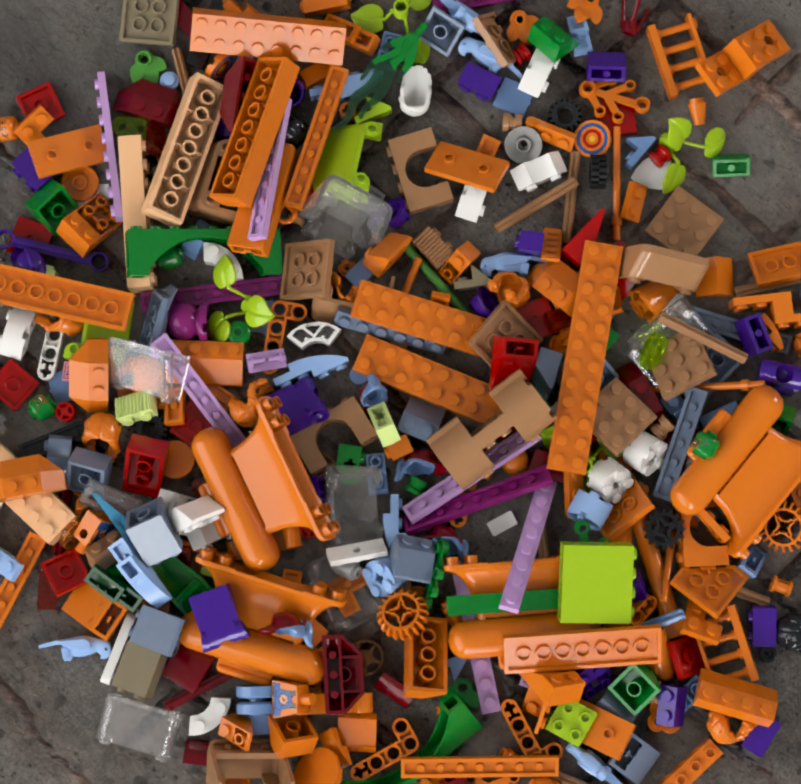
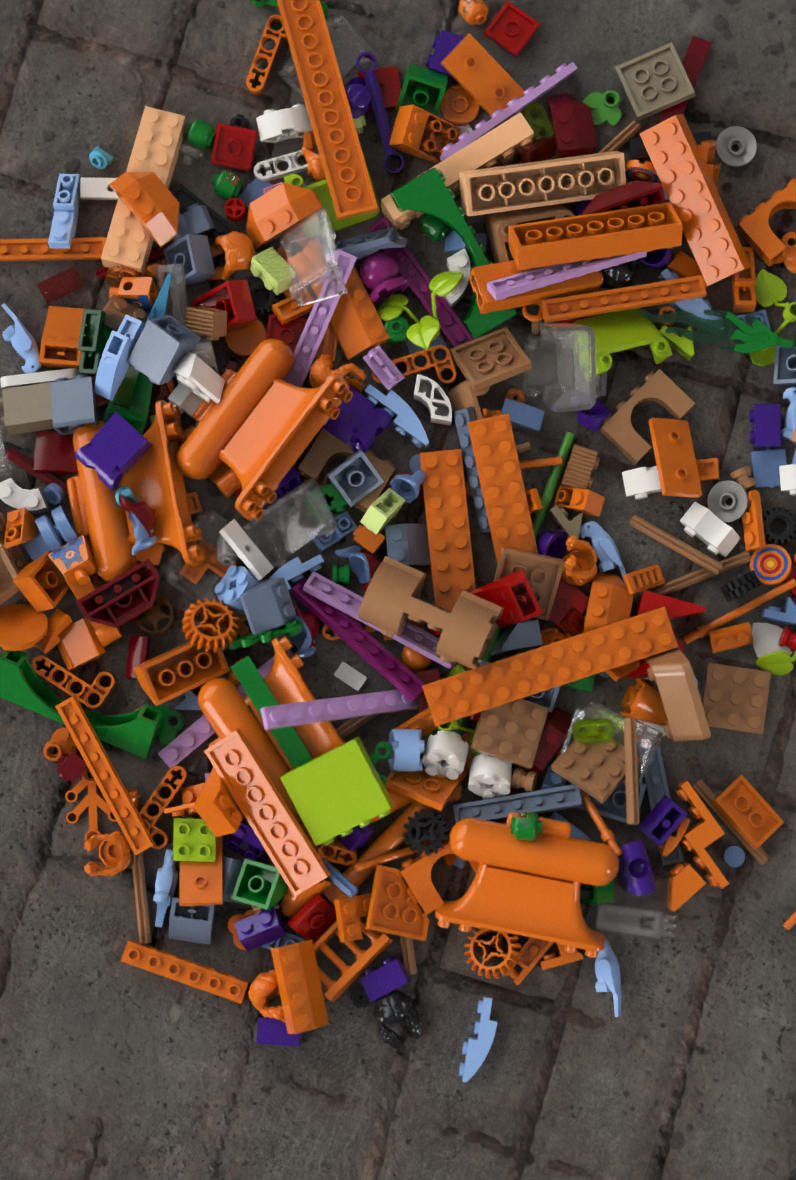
camera: 65 degrees right, 0 degrees up
orange plate [13,105,54,145] -> none
red plate [40,547,89,598] -> none
light blue plate [160,72,179,89] -> none
orange plate [331,272,345,301] -> none
orange slope [362,232,413,279] -> none
white hair [398,65,432,117] -> none
dark purple brick [514,230,544,257] -> none
orange slope [695,256,734,298] -> none
orange plate [696,509,731,544] -> none
medium blue slope [735,543,768,578] -> none
orange bush [769,575,794,597] -> none
none -> medium blue tile [43,483,65,505]
none -> medium azure plate [115,485,140,506]
none -> medium nougat brick [185,306,227,340]
none -> sand blue slope [327,450,384,507]

